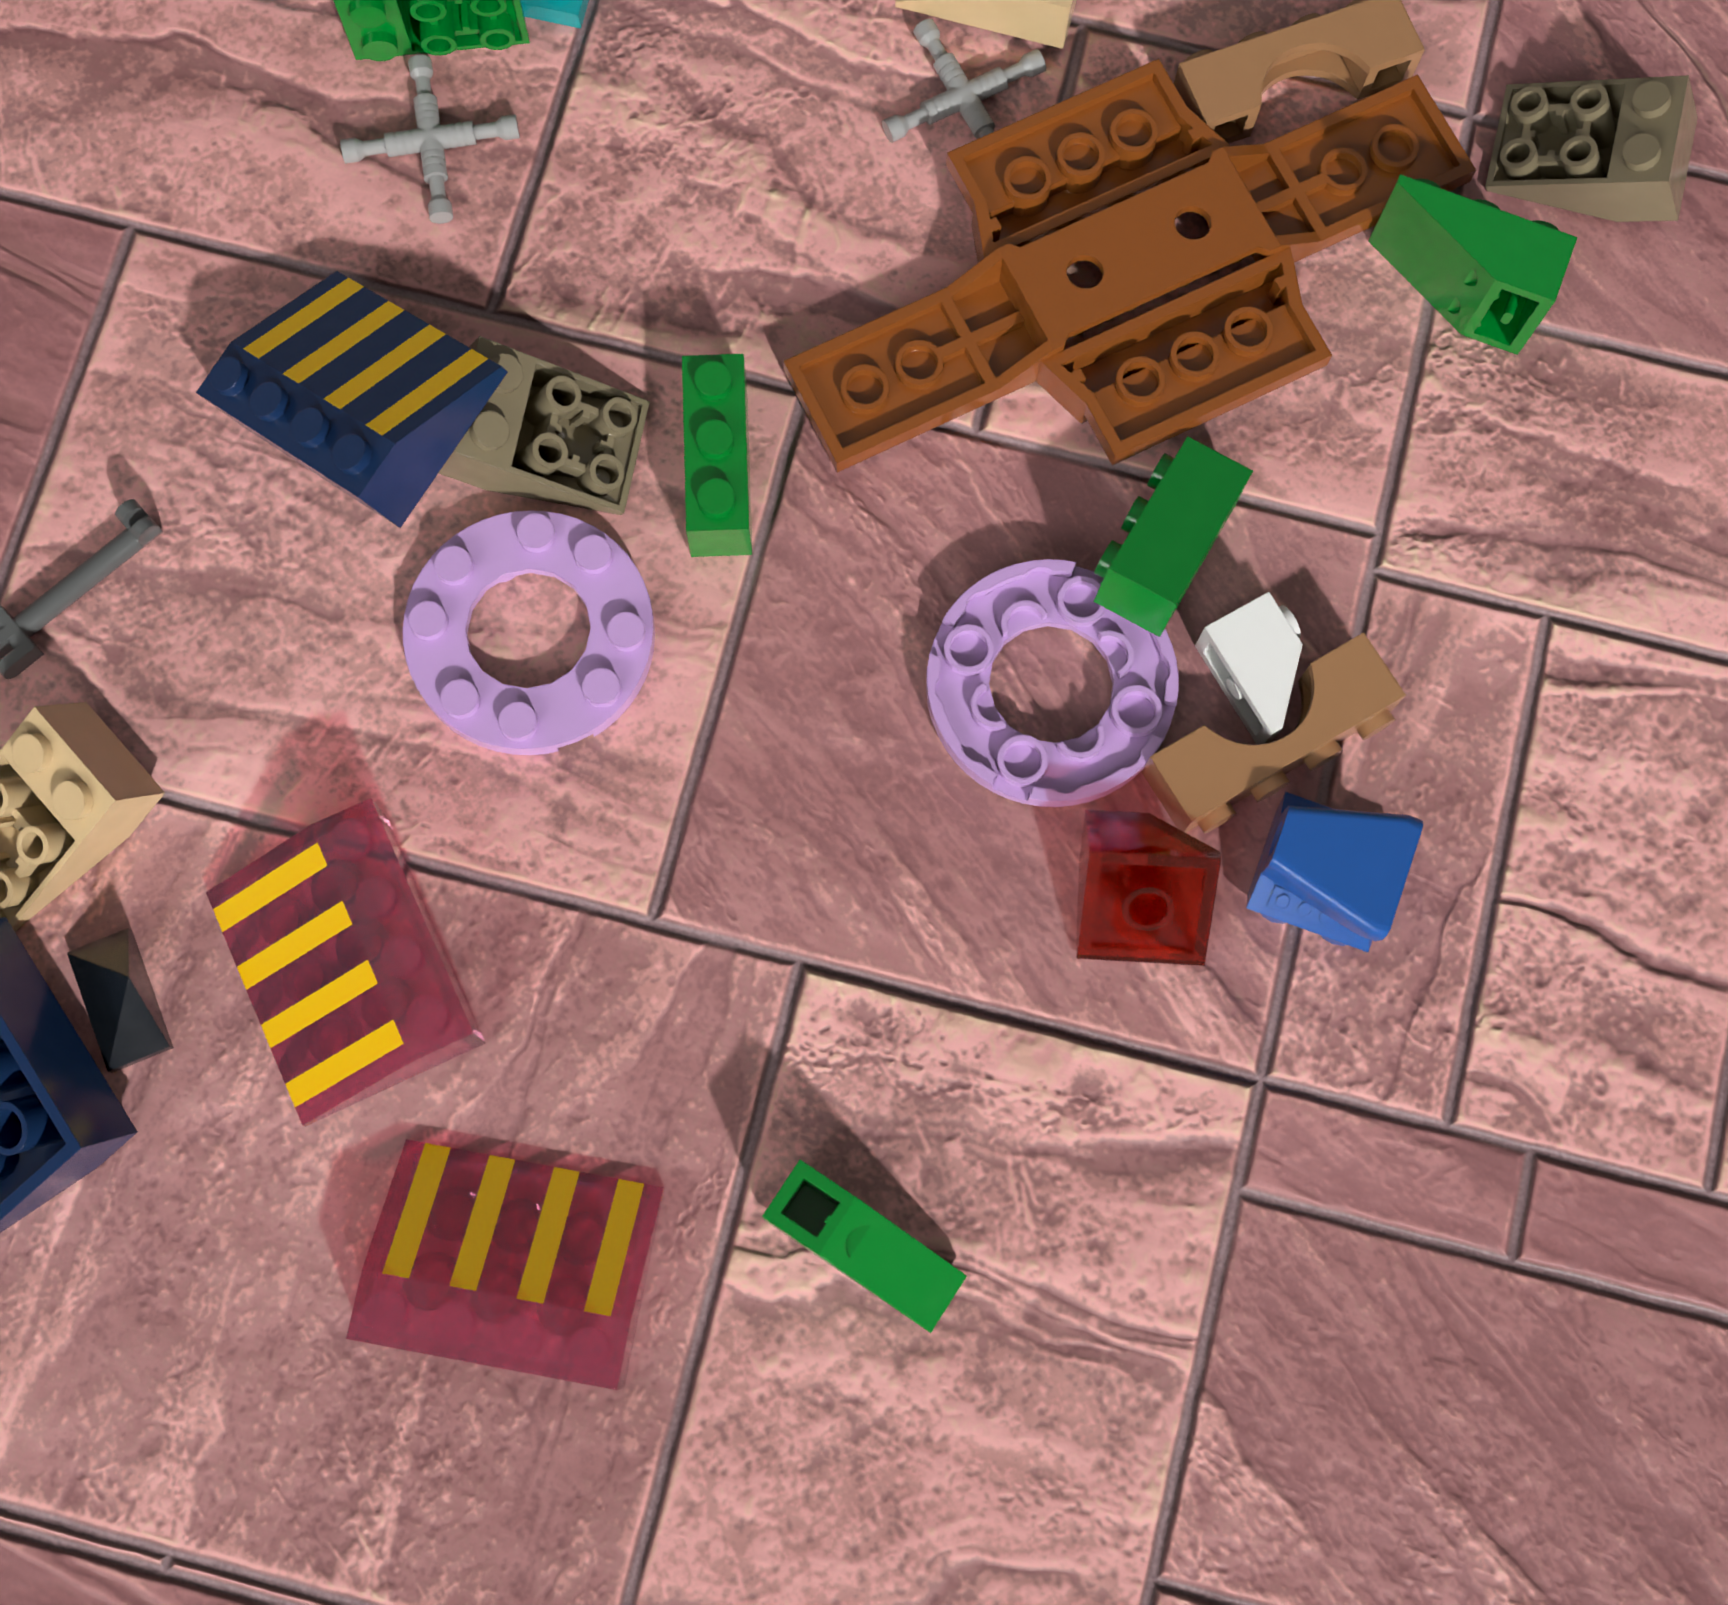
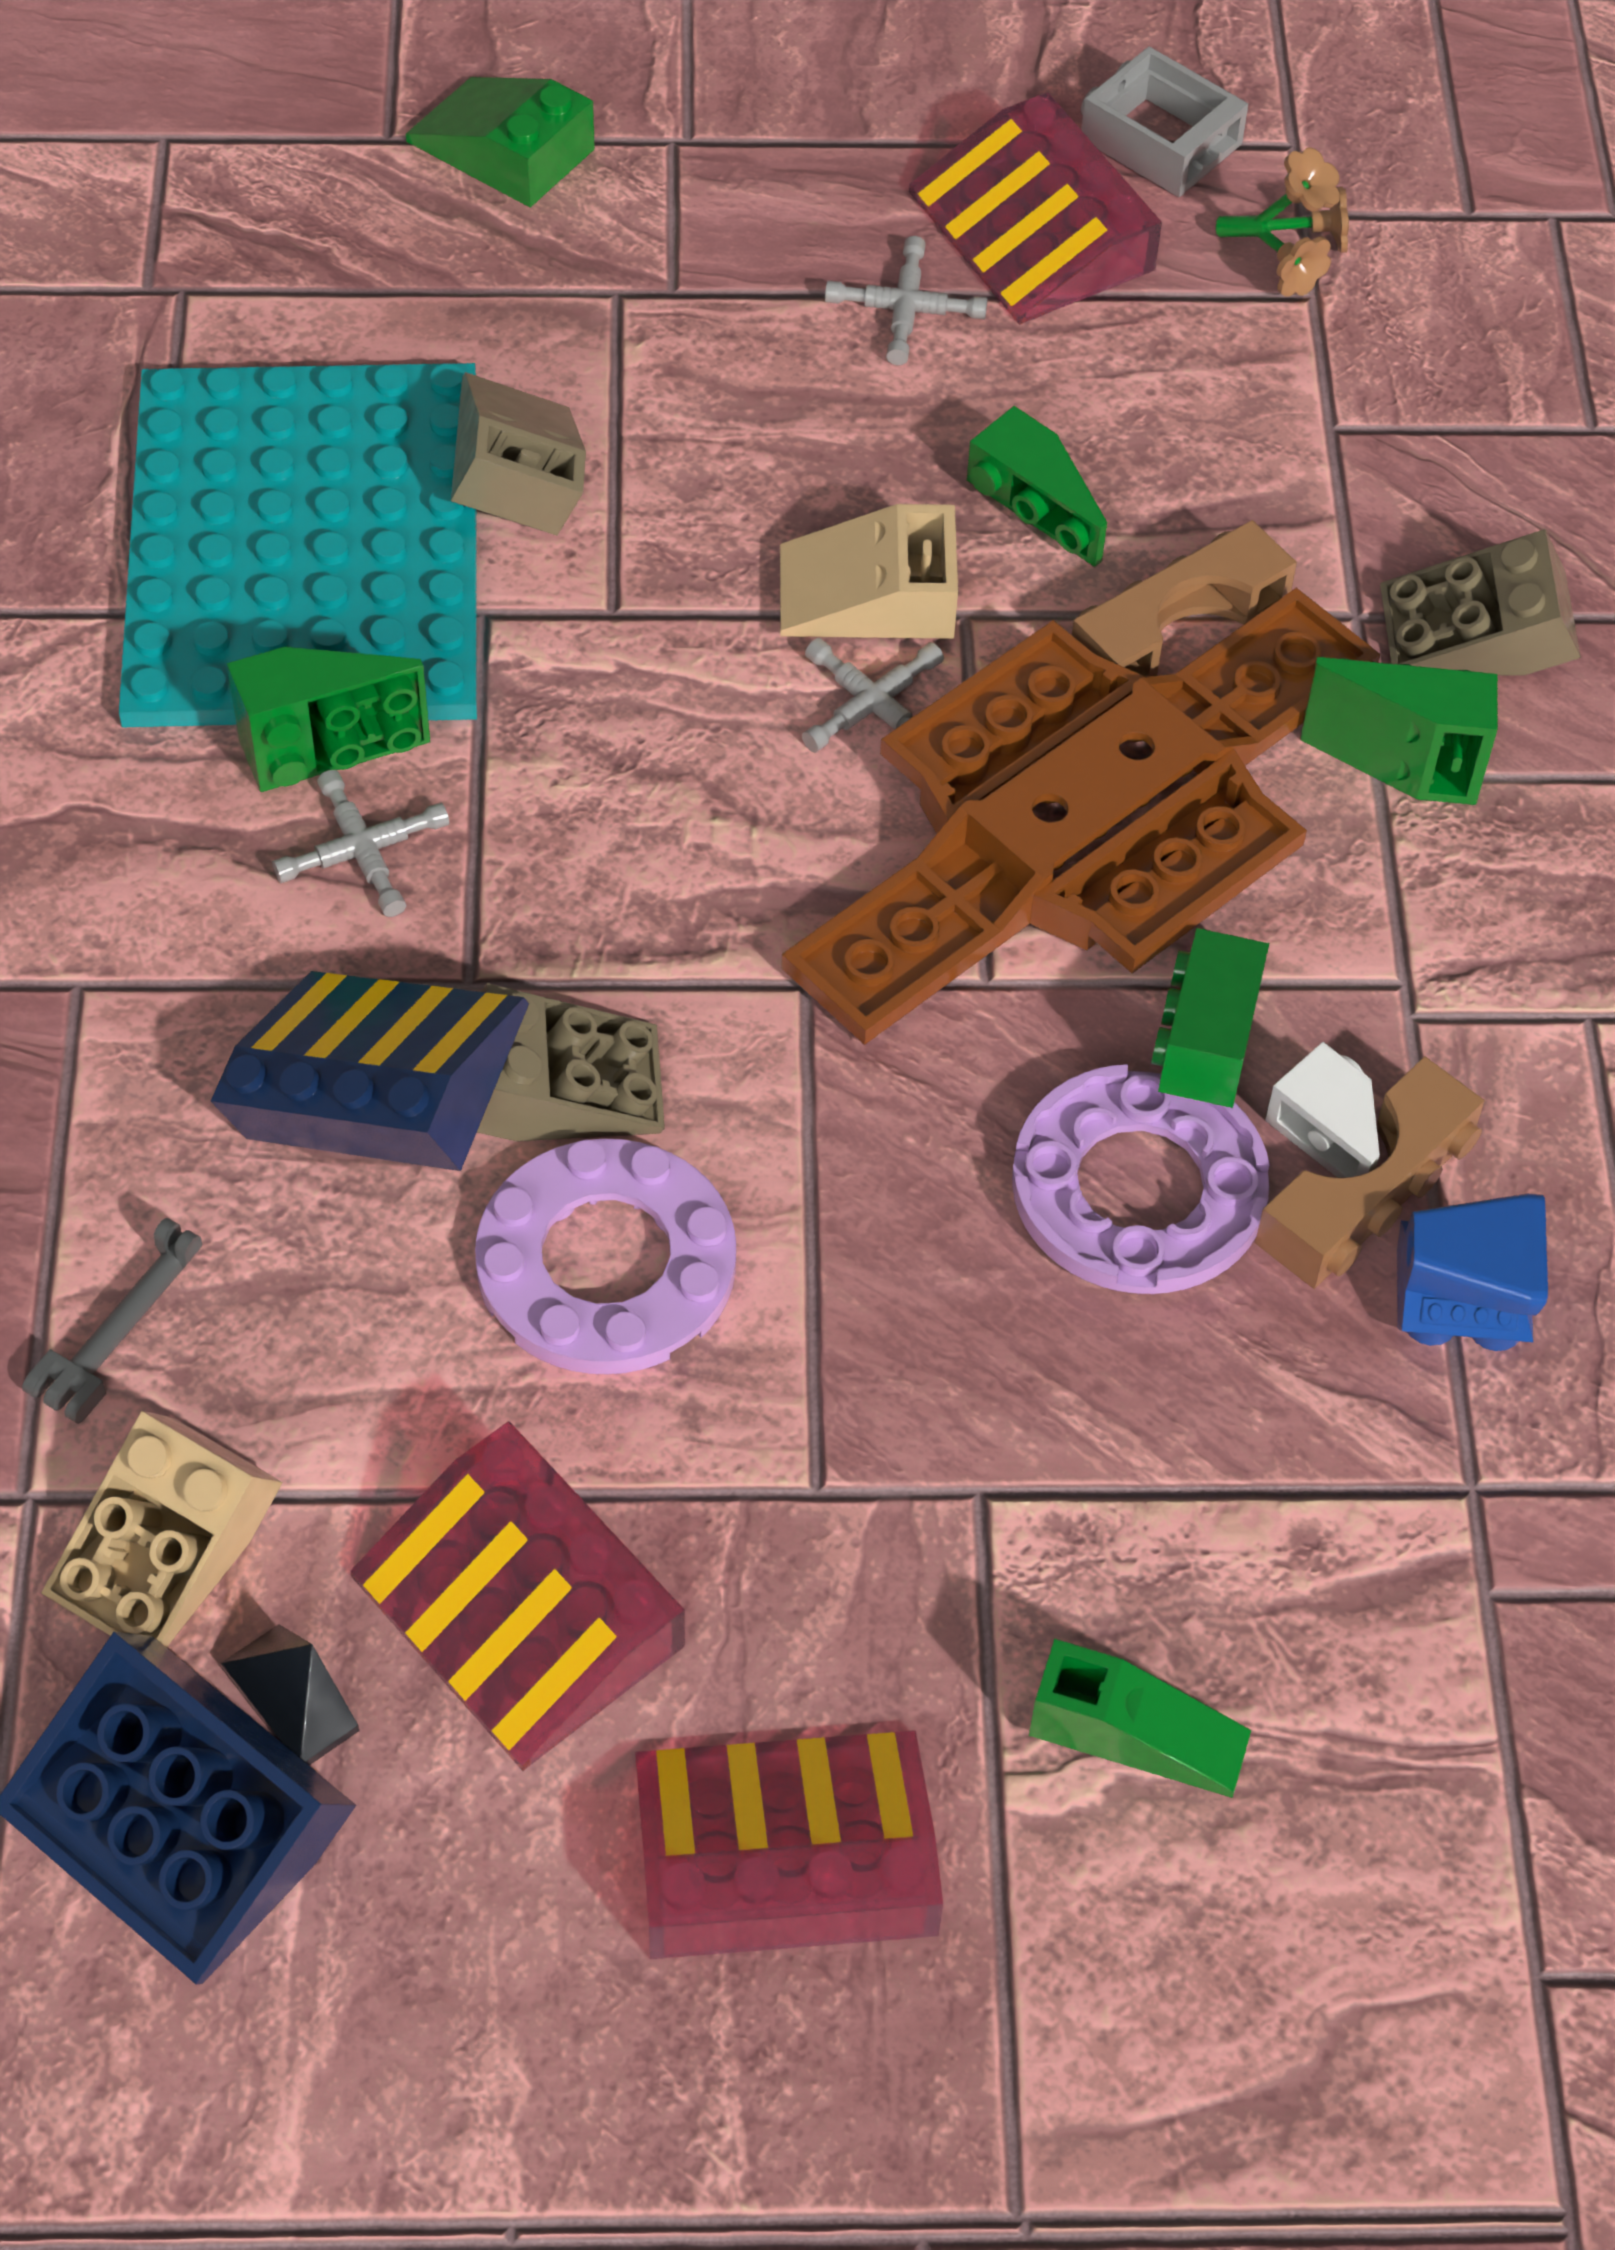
camera: 15 degrees left, 20 degrees down
green brick [682,354,752,557] -> none
clear red slope [1076,809,1222,966] -> none

